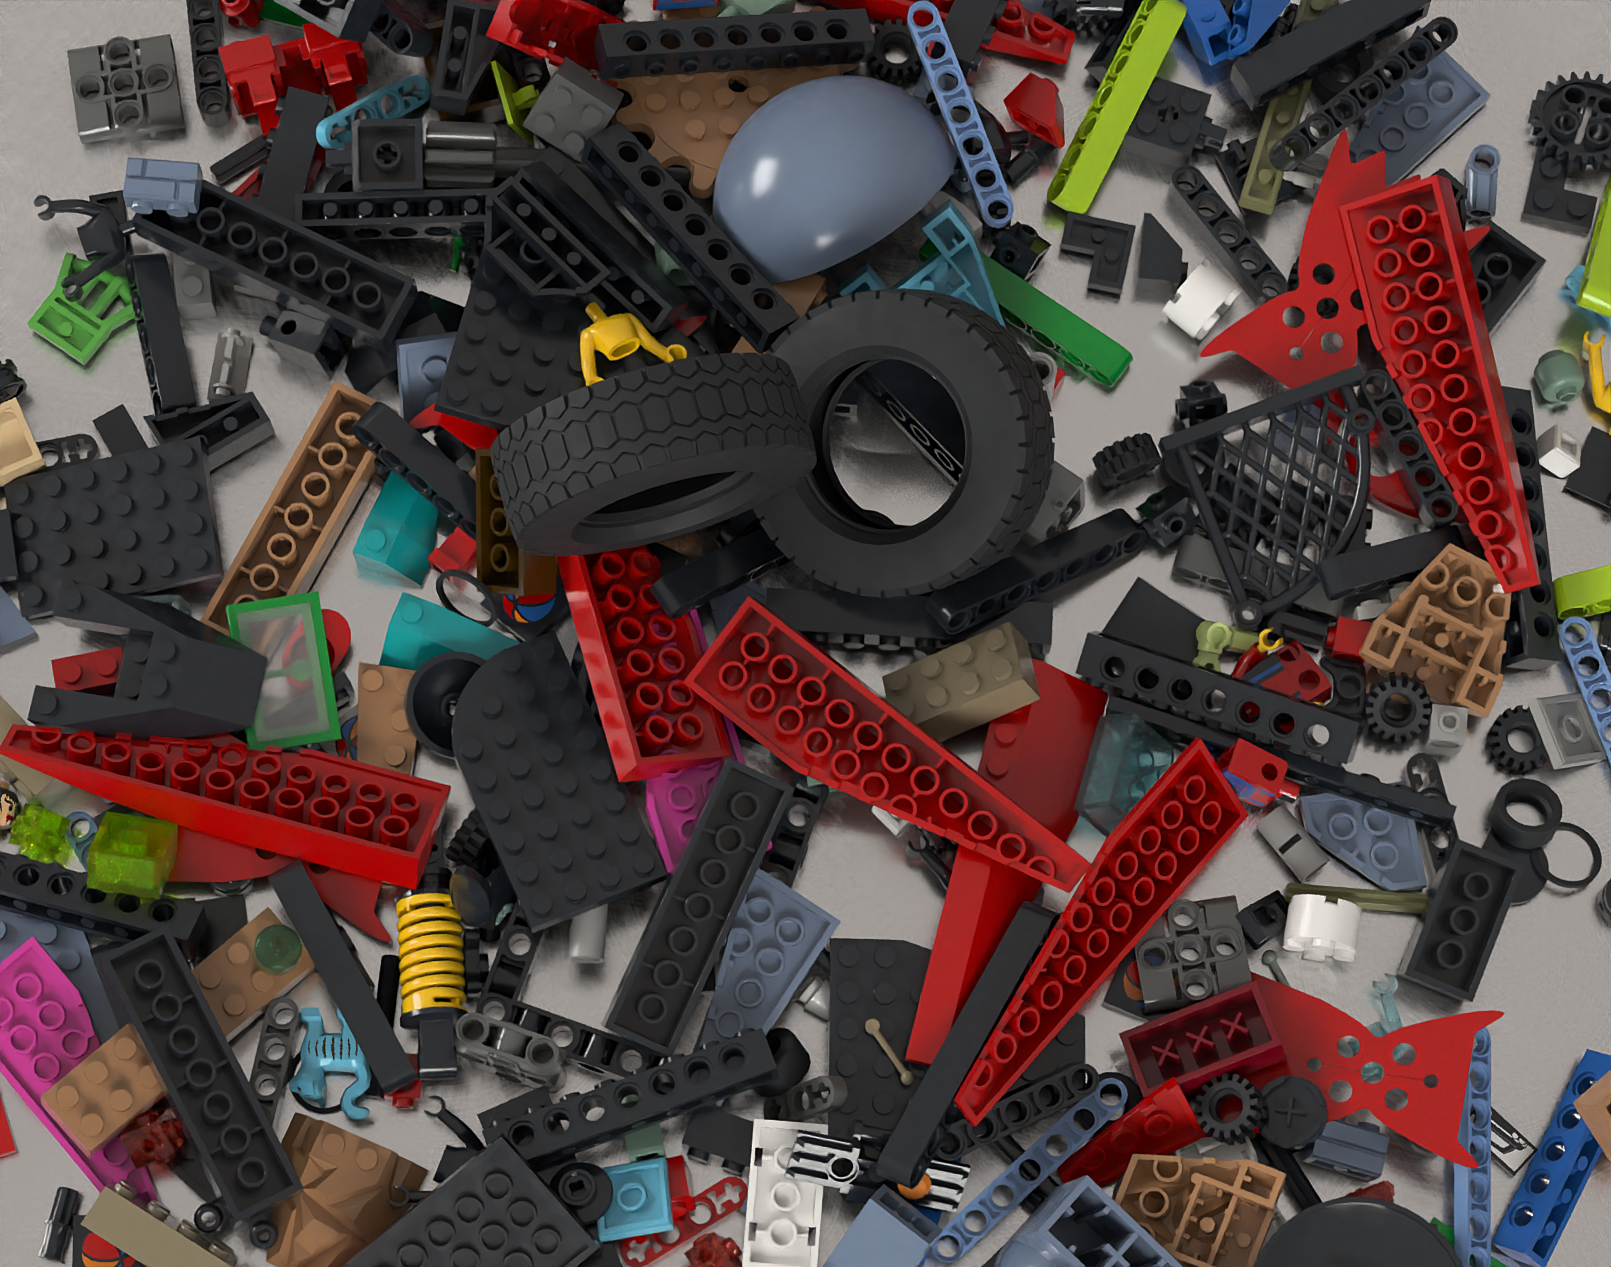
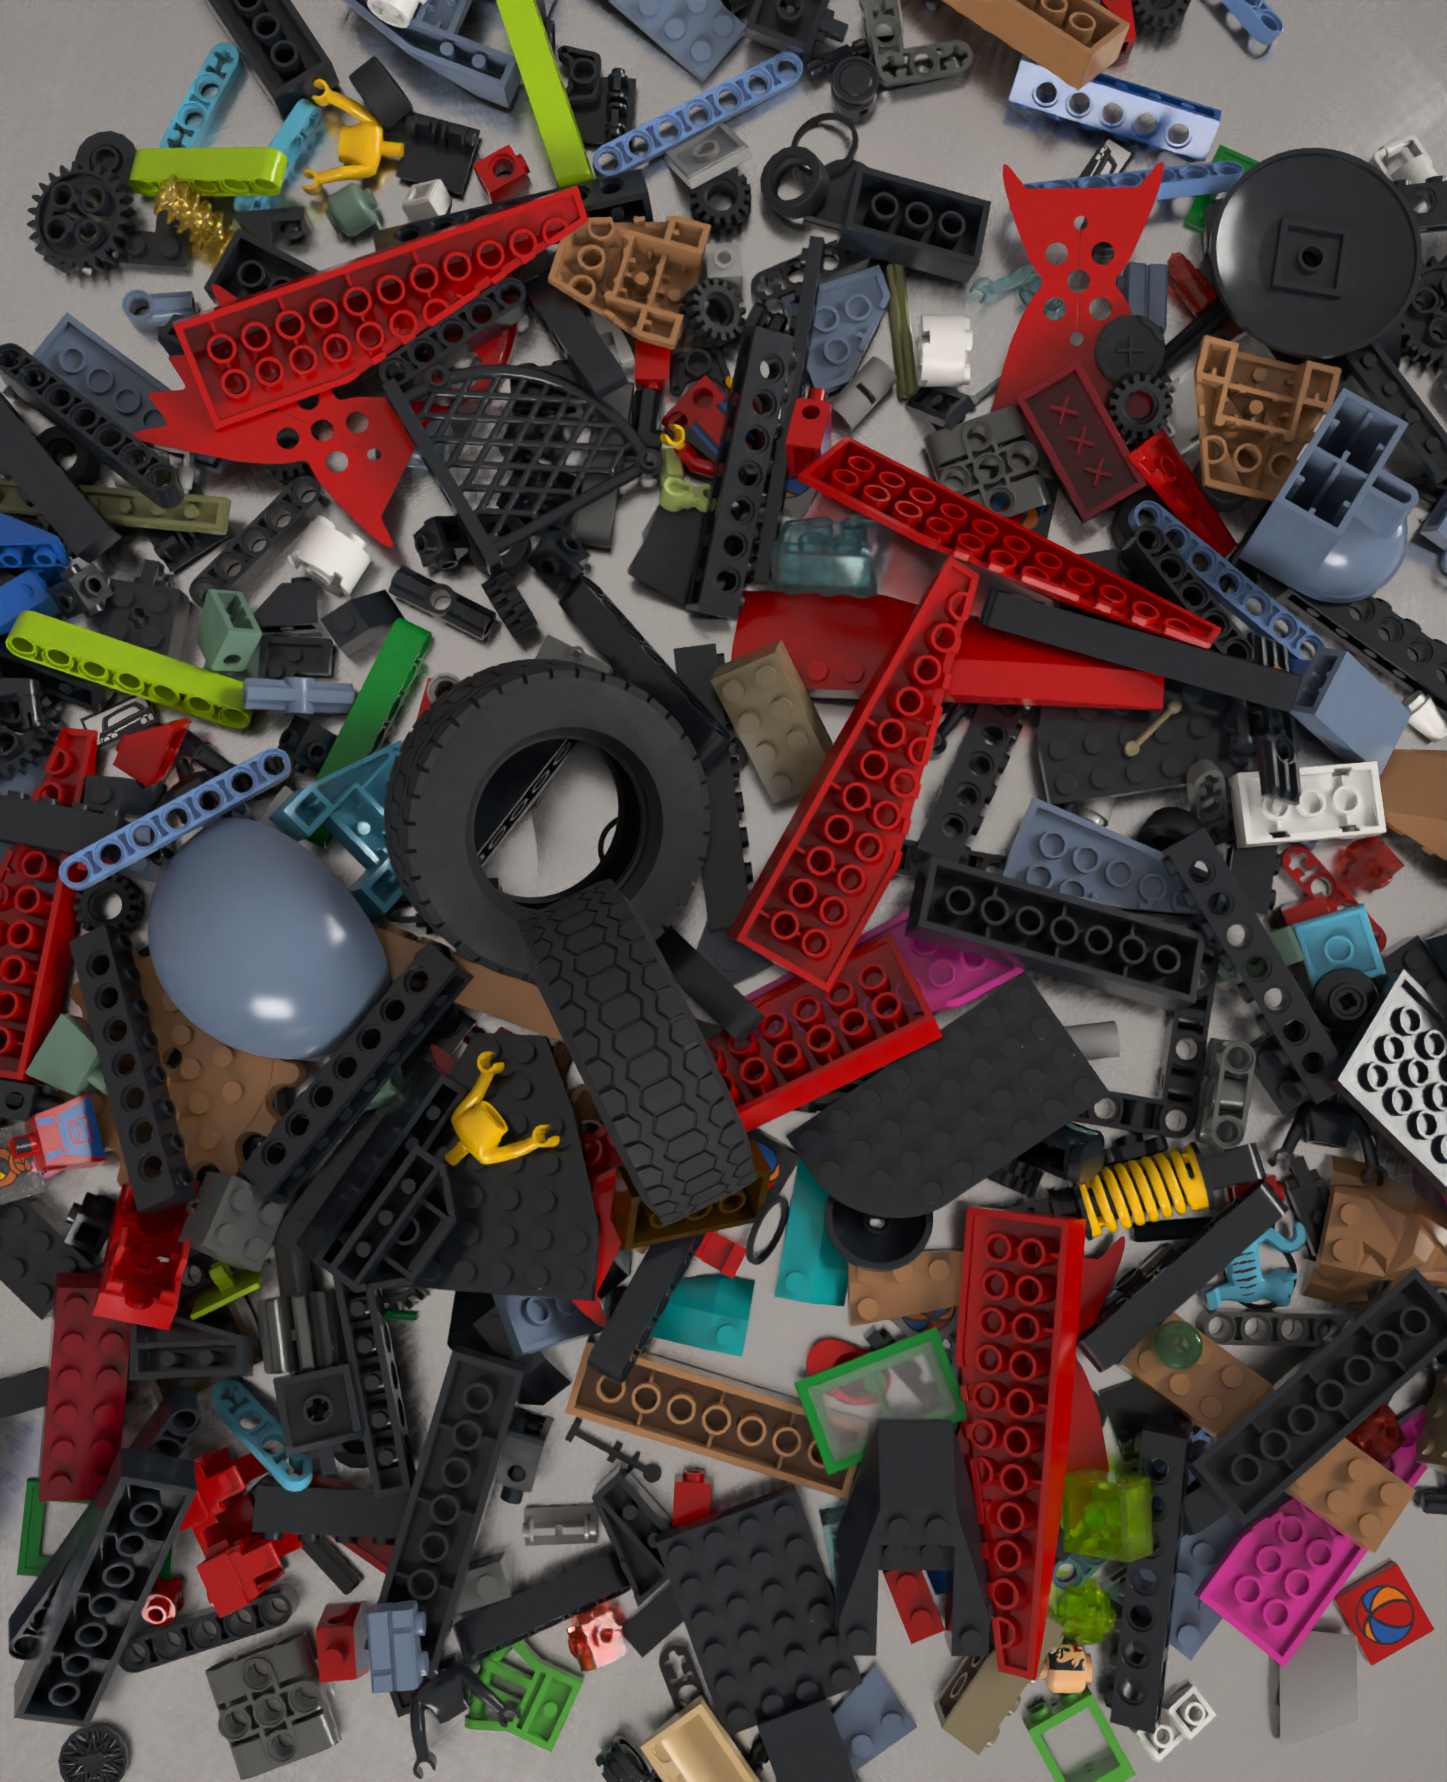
camera: 100 degrees left, 10 degrees up
none -> black brick [47,563,114,620]
none -> tile [80,695,161,753]
none -> black slope [83,775,169,818]
none -> clear yellow piece [153,174,233,252]
none -> sand green torso [196,589,262,676]
none -> black slope [235,206,312,249]
none -> sand blue piece [242,677,355,715]
none -> red torso [316,1601,368,1682]
none -> black slope [320,589,405,657]
none -> black piece [388,565,496,641]
none -> red brick [473,145,530,204]
none -> black piece [565,1417,662,1483]
none -> clear red brick [566,1608,628,1672]
none -> red brick [672,1470,711,1527]
none -> black wheel [743,302,788,333]
none -> black brick [911,703,1032,865]
none -> black hinge [1284,1154,1330,1258]

